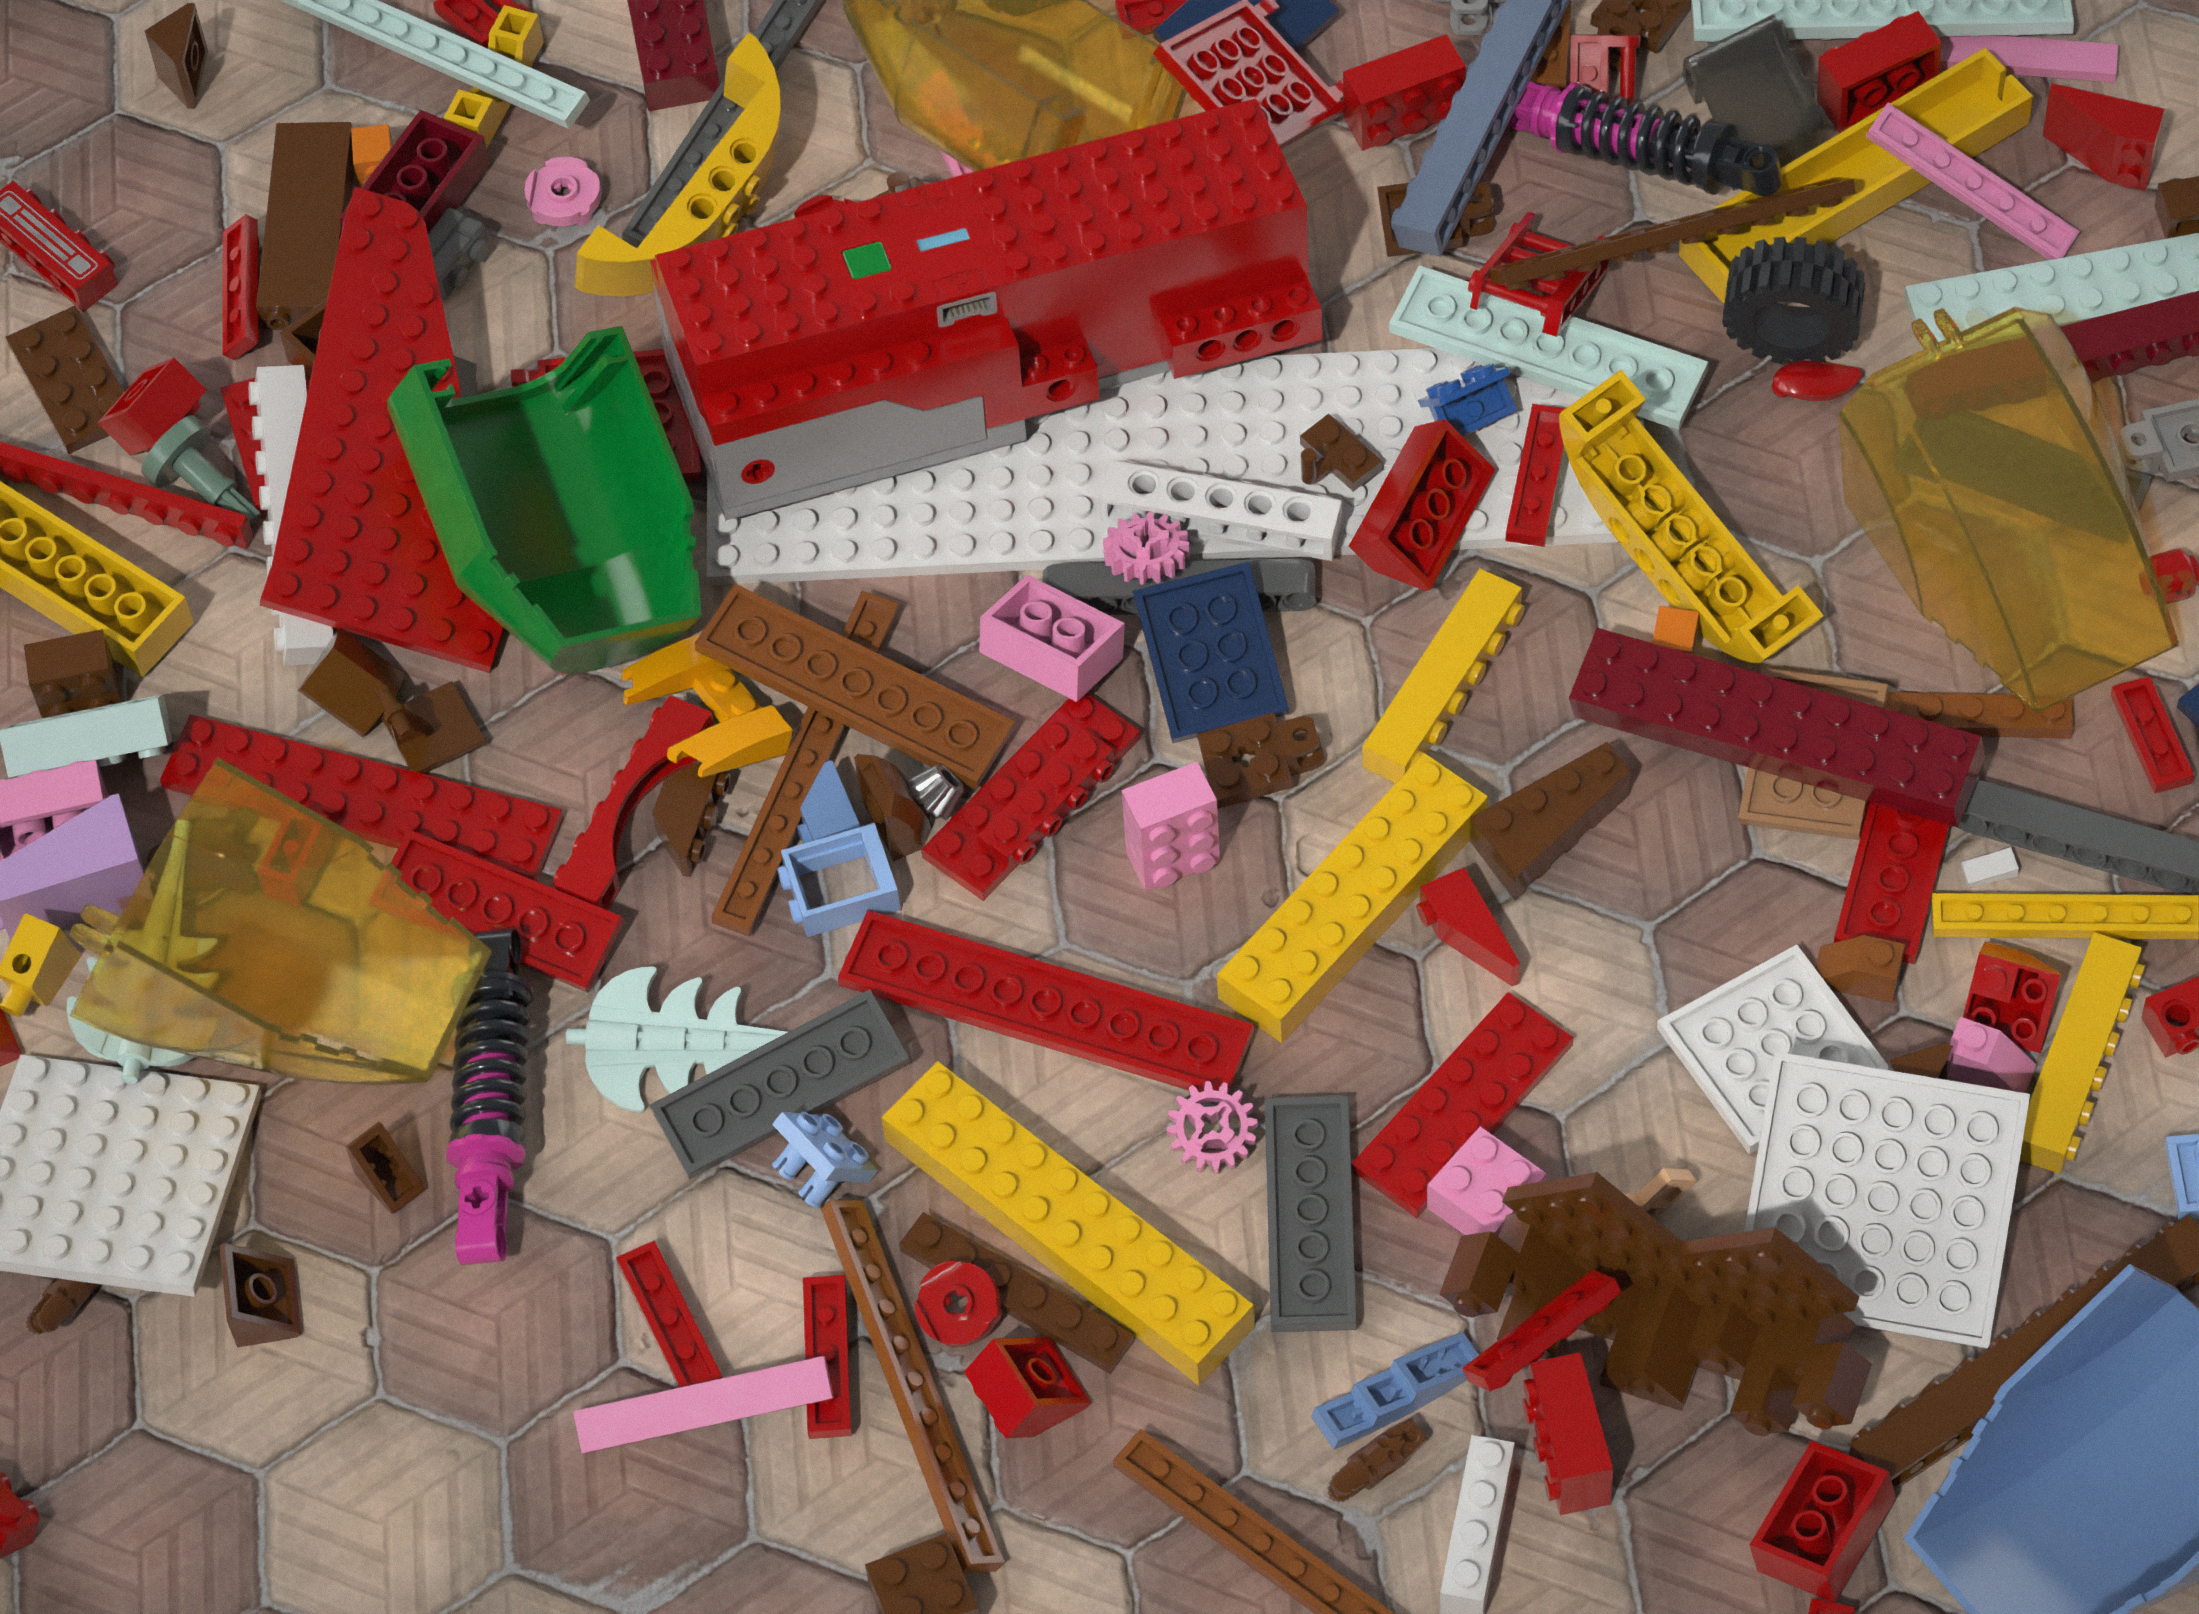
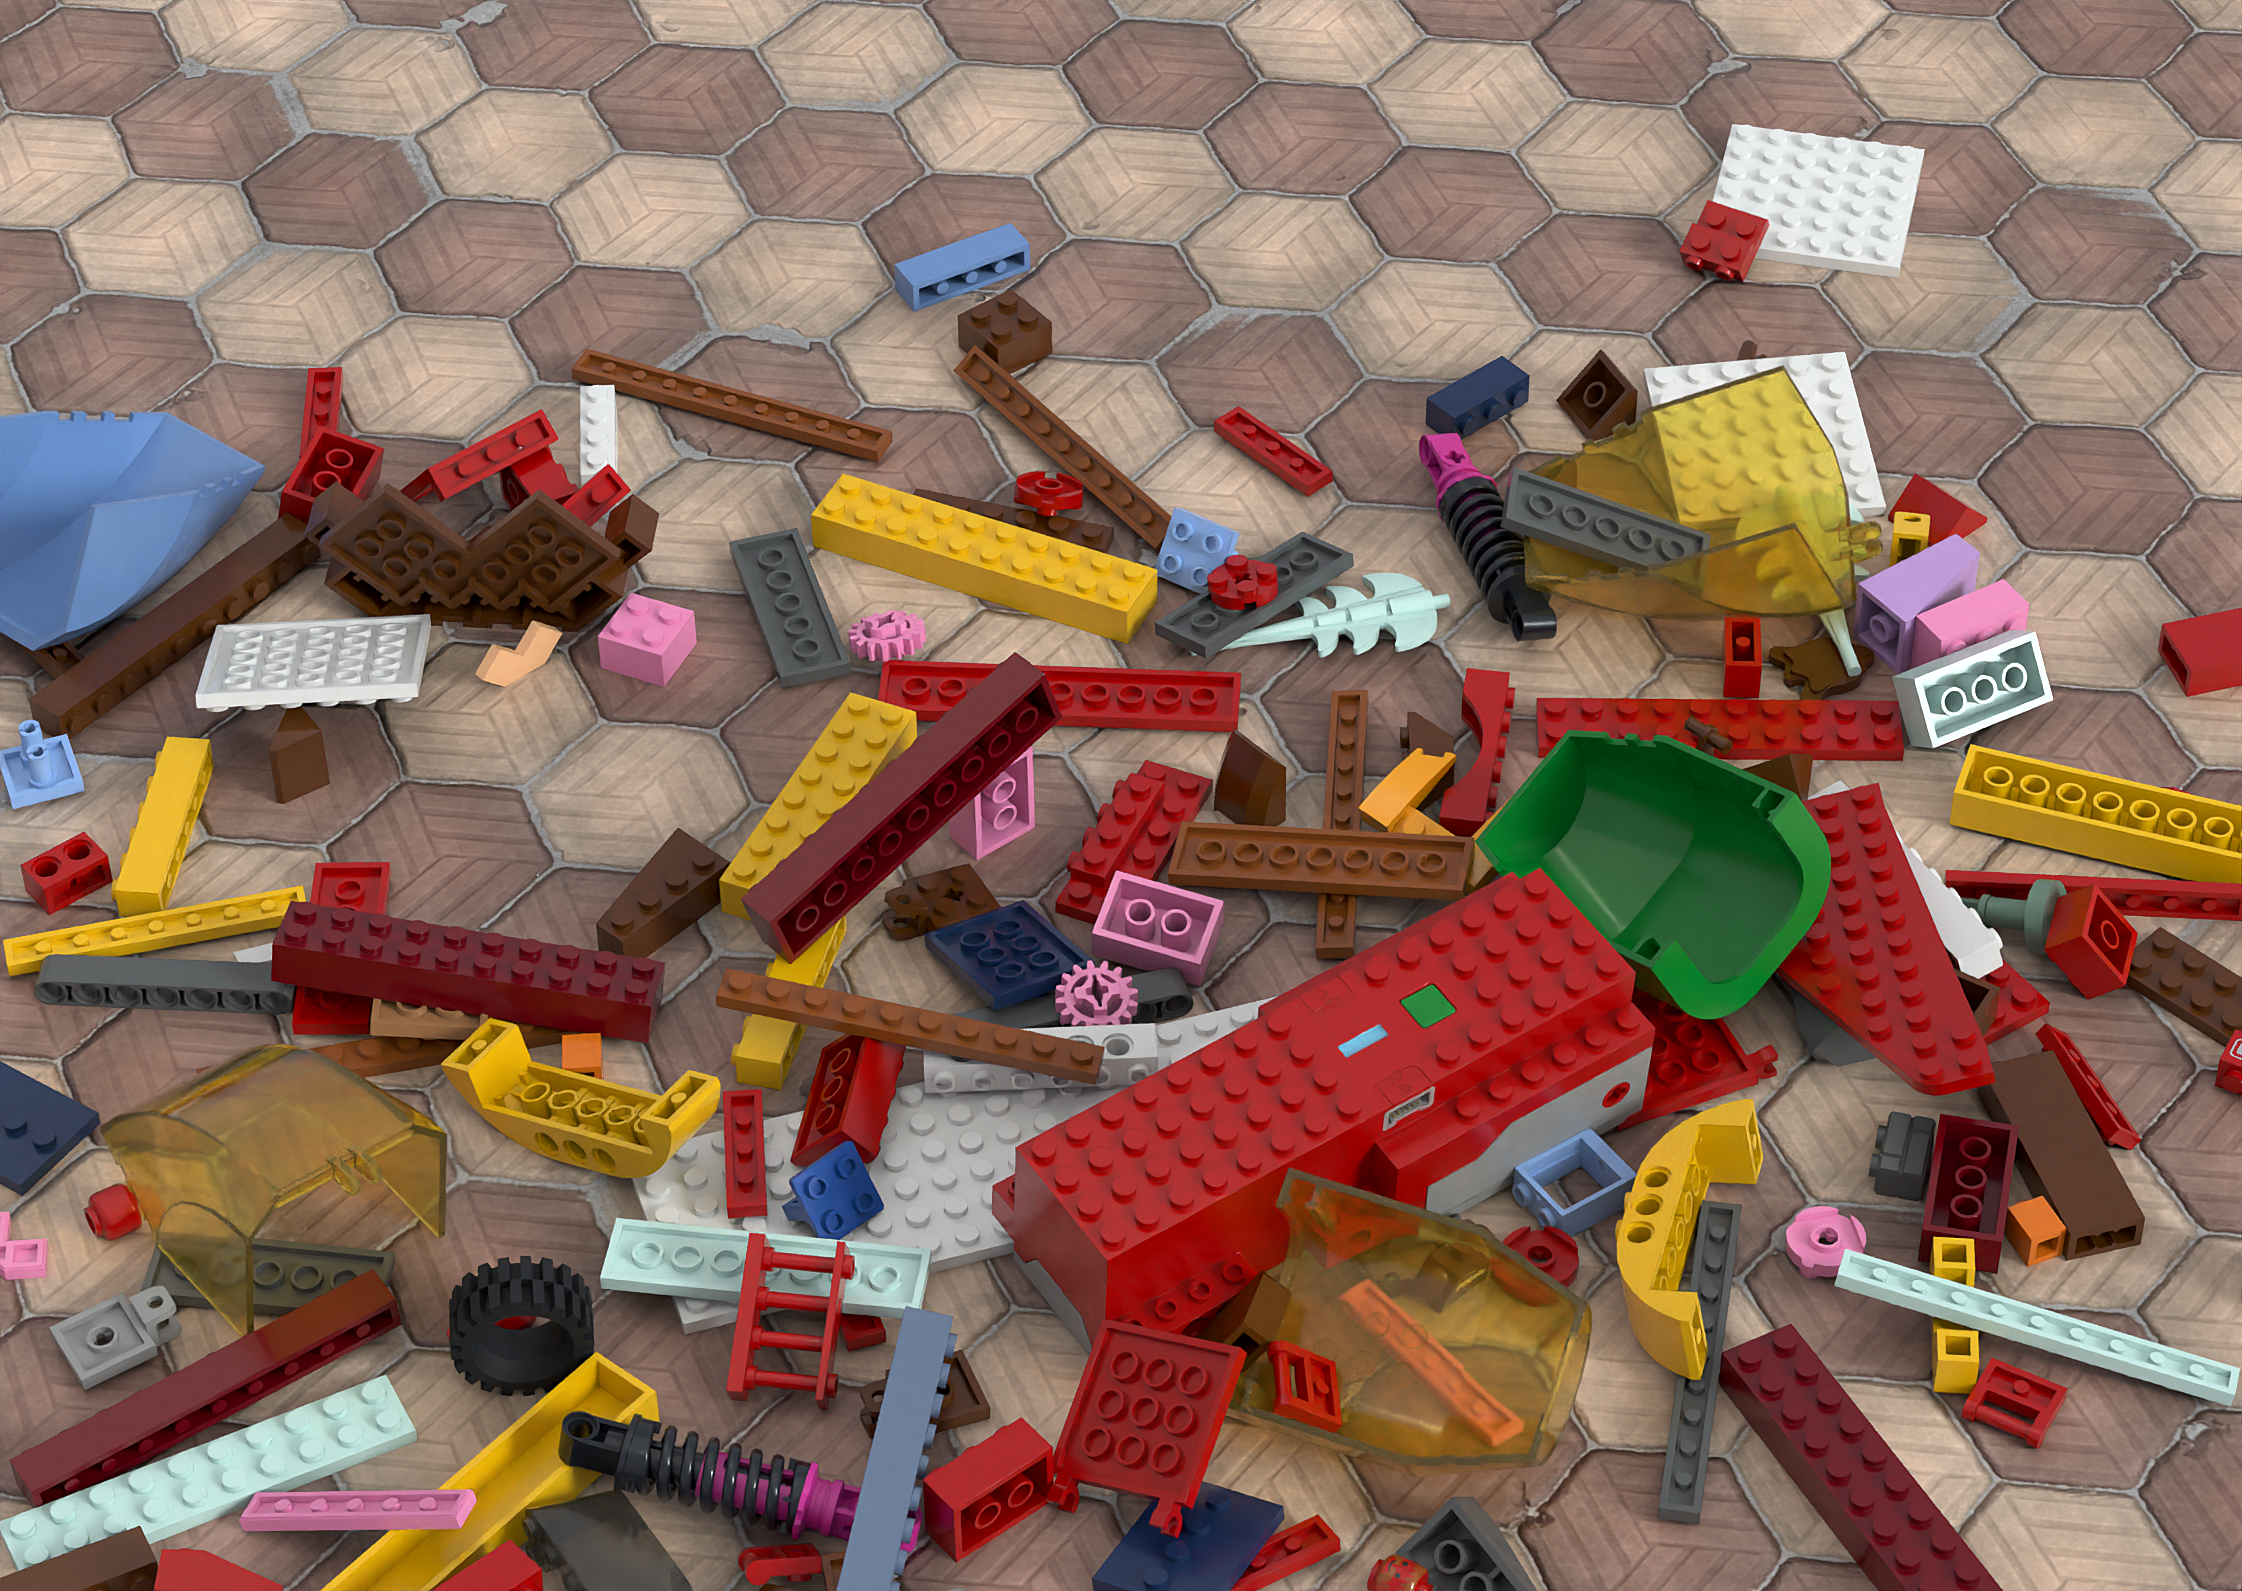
camera: 160 degrees right, 15 degrees down
reddish brown brick [24,629,122,718] -> none
red plate [371,829,625,993] -> none
bright pink tile [573,1356,834,1454] -> none
light blue window [777,823,901,937] -> none
medium blue slope [797,760,860,844] -> none
red plate [803,1275,852,1439] -> none
flat silver piece [908,764,964,820] -> none
red slope [964,1337,1091,1439] -> none
reddish brown plate [1300,413,1382,492] -> none
medium blue slope [1311,1332,1479,1450] -> none
reddish brown hinge [1327,1419,1426,1503] -> none
red plate [1351,992,1574,1218] -> none
red slope [1416,867,1520,987] -> none
reddish brown plate [1489,177,1856,290] -> none
white plate [1657,945,1888,1154] -> none
dark orange slope [1815,935,1905,1004] -> none
bright pink slope [1948,1017,2037,1093] -> none
red slope [1963,941,2062,1053] -> none
red plate [2110,676,2194,794] -> none
none -> red window [400,409,559,502]
none -> dark orange plate [716,968,1105,1085]
none -> dark red brick [741,652,1063,964]
none -> red plate [1207,554,1278,610]
none -> red plate [1267,1340,1343,1435]
none -> dark blue brick [1426,356,1530,440]
none -> dark grey plate [1501,467,1710,595]

